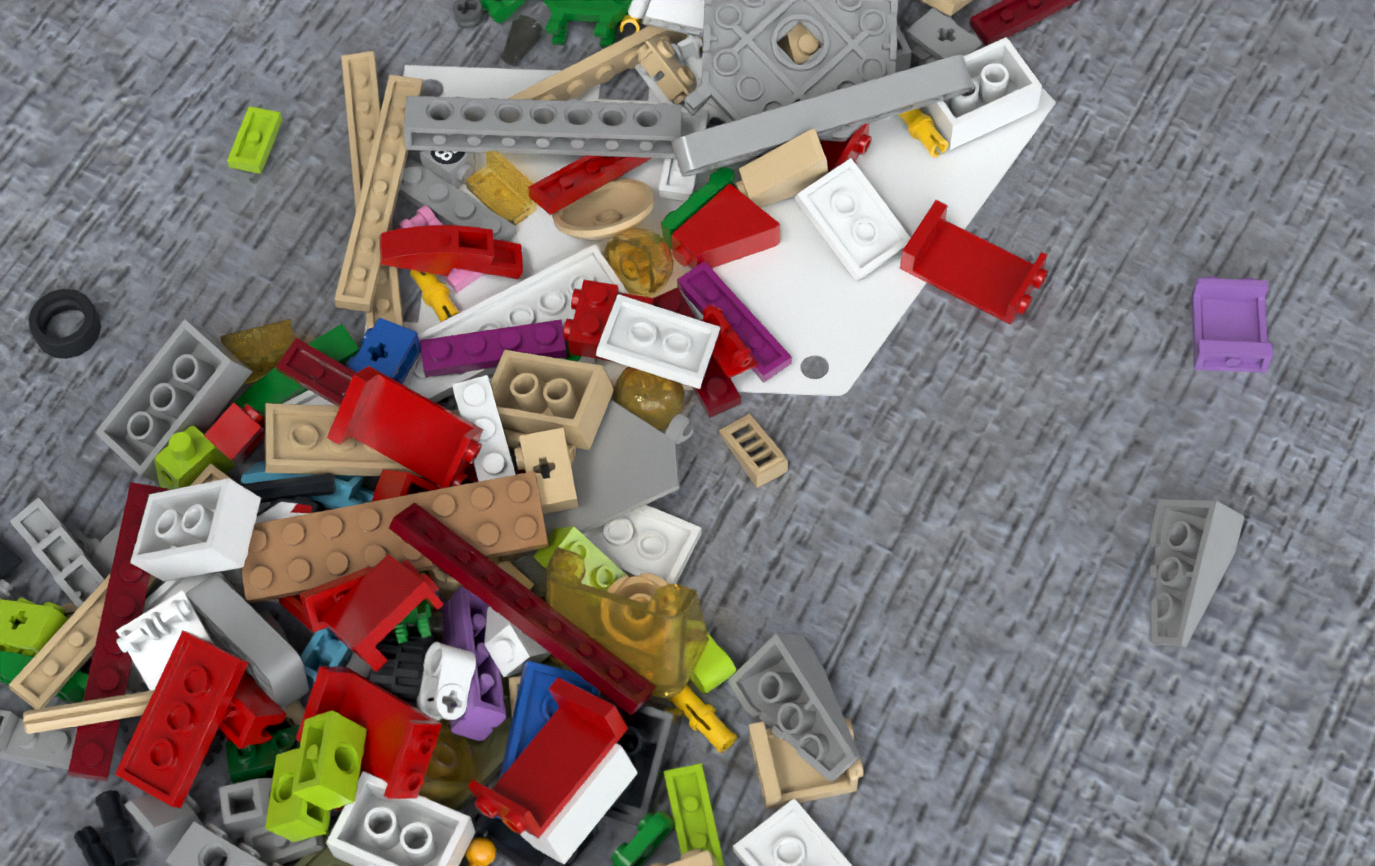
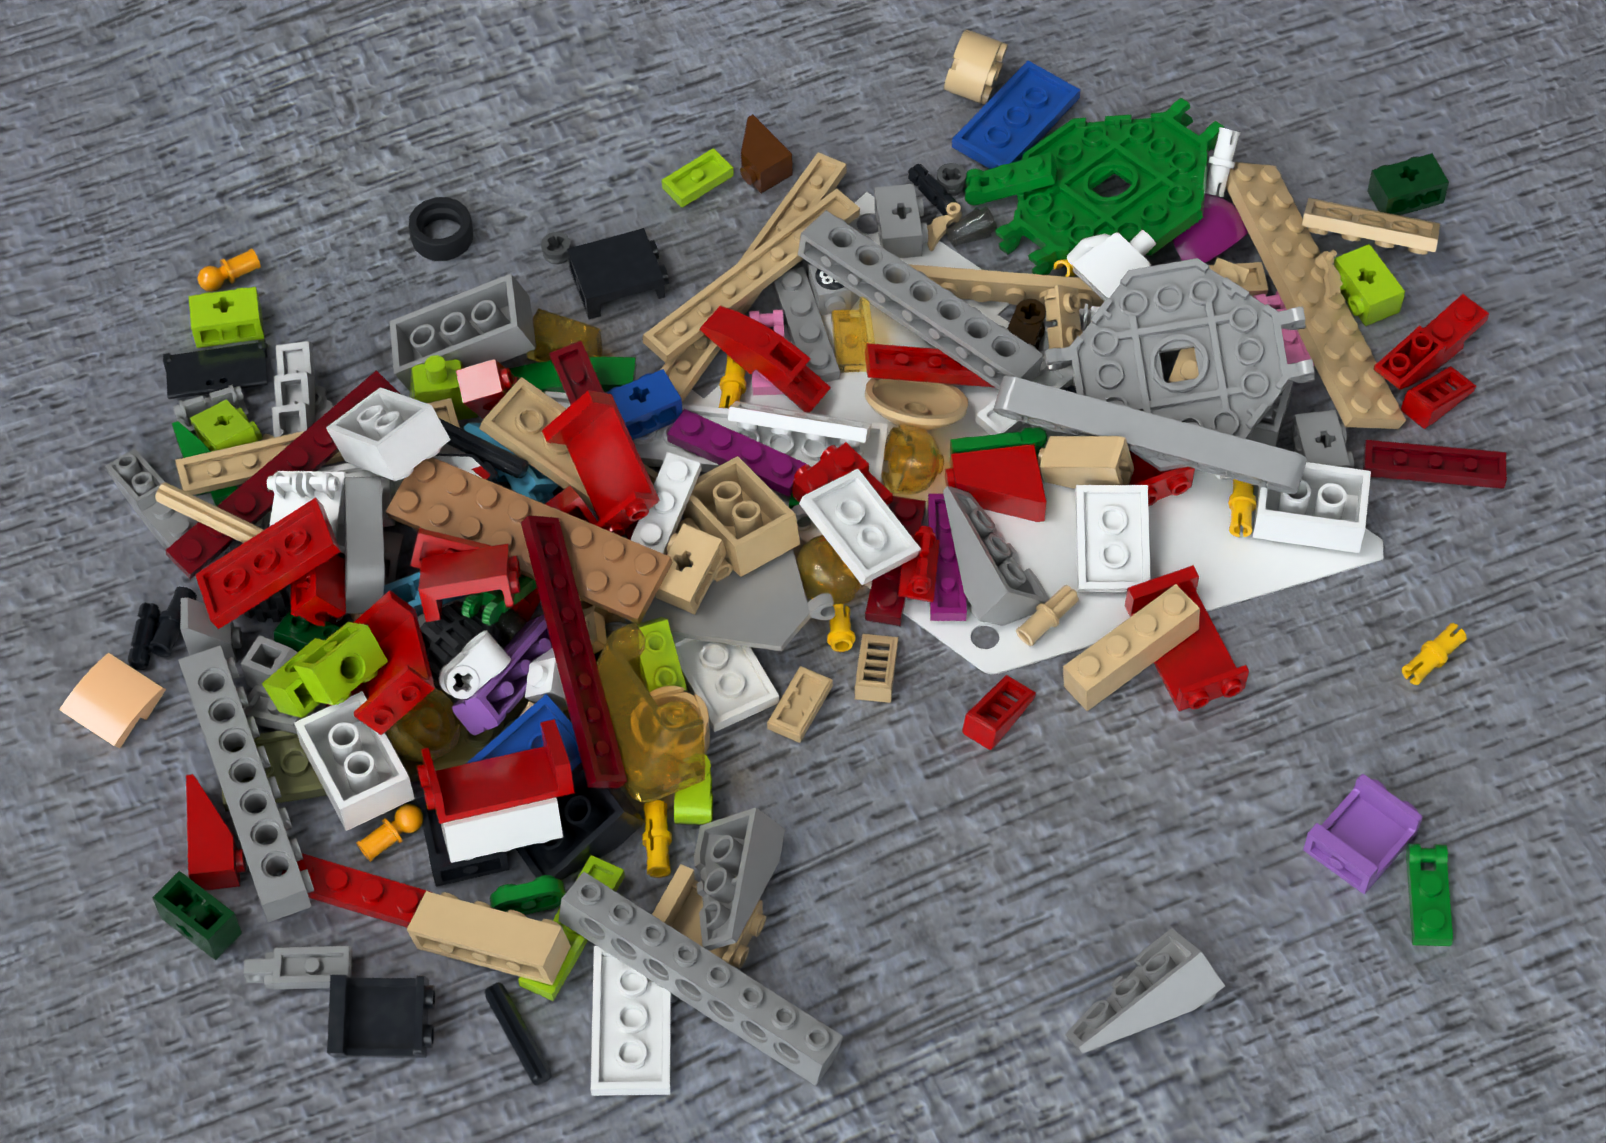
camera: 35 degrees right, 5 degrees down
none -> dark grey bush [541,232,571,264]
none -> light grey brick [559,871,843,1086]
none -> black panel [567,228,669,320]
none -> white plate [728,401,872,446]
none -> reddish brown slope [740,114,793,194]
none -> tan plate [767,666,833,743]
none -> yellow pin [827,604,856,652]
none -> light grey brick [874,184,928,258]
none -> black axle [908,164,957,215]
none -> tan piece [927,202,962,251]
none -> light grey wedge [943,486,1049,626]
none -> red slope [962,675,1036,750]
none -> dark brown piece [1007,299,1046,350]
none -> tan axle [1016,585,1079,646]
none -> tan brick [1063,584,1200,711]
none -> yellow pin [1401,623,1467,685]
none -> green plate [1406,843,1453,946]

